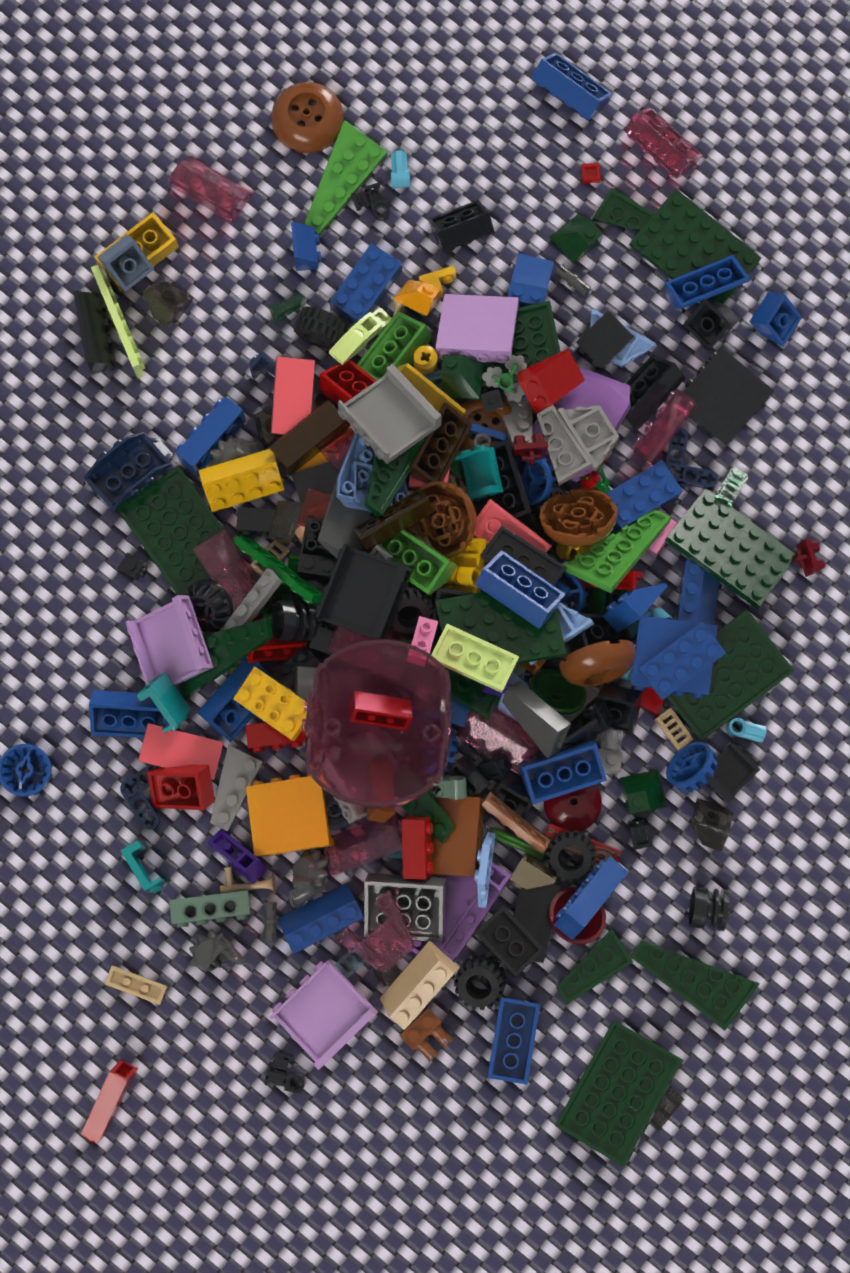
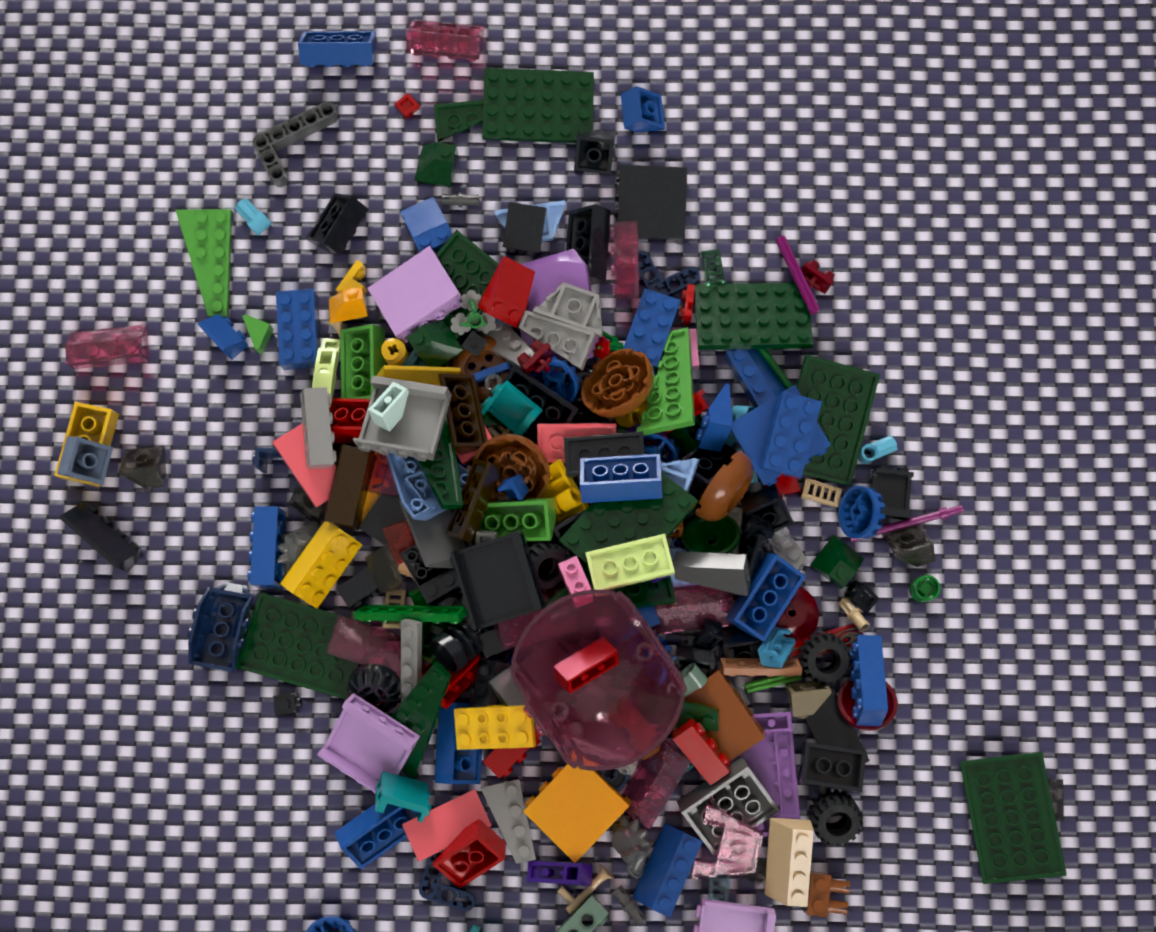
camera: 35 degrees left, 0 degrees up
yellowish green plate [91,265,146,378] -> none
clear green slope [268,294,306,324] -> none
dark orange brick [271,82,344,154] -> none
black tyre [293,306,345,349] -> none
black piece [351,183,390,221] -> none
light blue wing [475,832,496,908] -> none
blue brick [487,997,540,1085] -> none
dark green wing [556,928,633,1004] -> none
dark green wing [630,941,760,1031] -> none
blue slope [665,255,750,310] -> none
black wheel [689,886,730,931] -> none
none -> bright green slope [242,314,274,354]
none -> dark grey beam [252,102,339,187]
none -> light grey brick [300,387,336,469]
none -> light aqua slope [368,382,409,432]
none -> blue panel [497,474,529,501]
none -> red wing [679,284,695,326]
none -> green bar [757,349,793,389]
none -> dark azure hinge [758,626,796,668]
none -> magenta axle [776,235,819,315]
none -> tan axle [839,597,870,632]
none -> magenta bar [849,505,964,542]
none -> green wheel [909,575,940,603]

